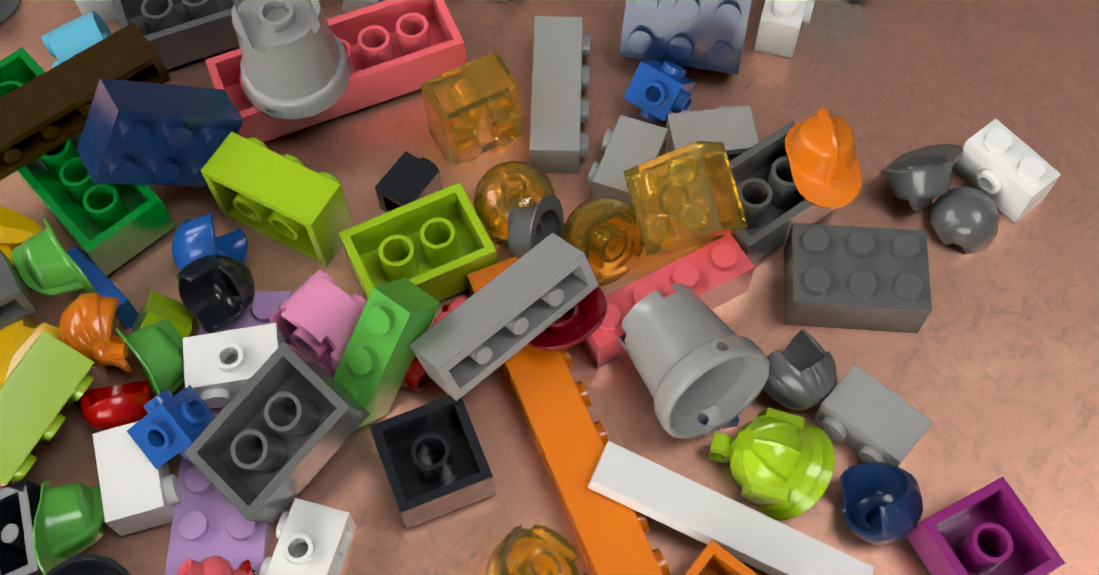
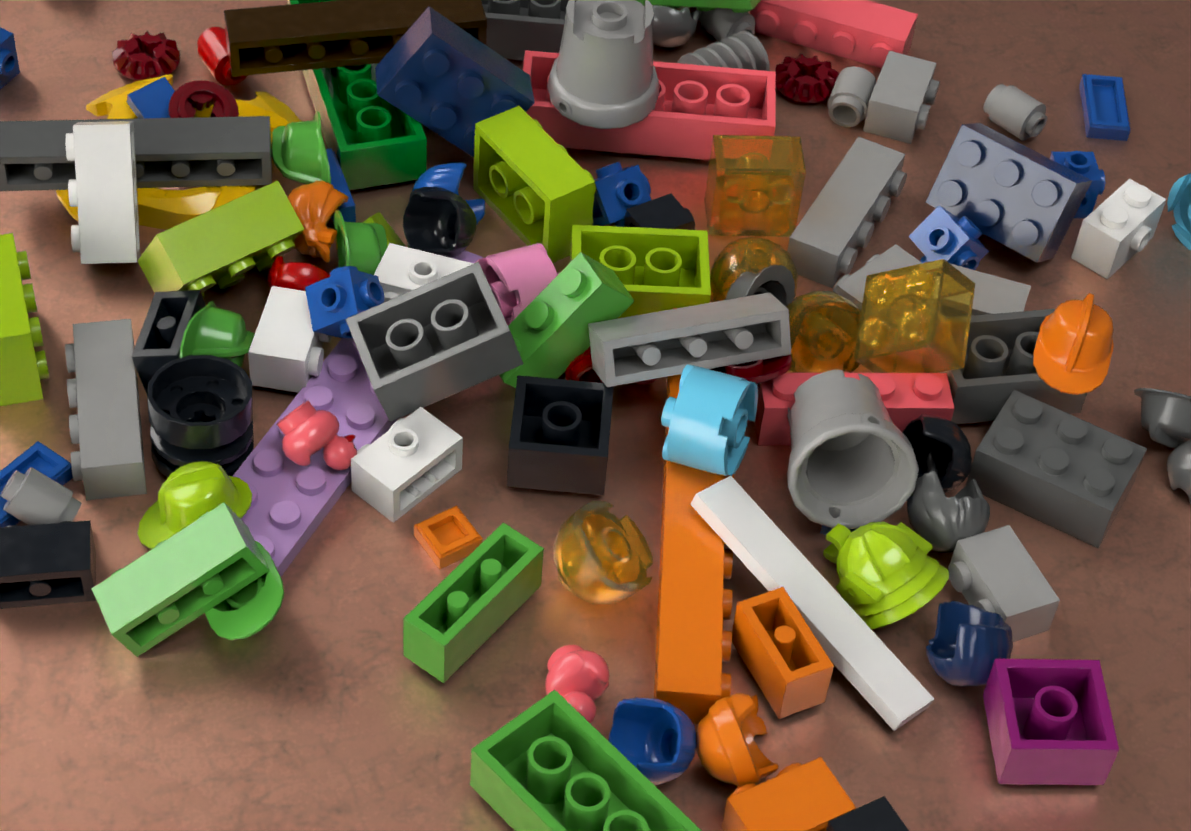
camera: 20 degrees right, 15 degrees down
none -> blue brick [592,161,651,227]
none -> medium azure brick [661,364,758,476]
none -> black hair [902,414,972,493]

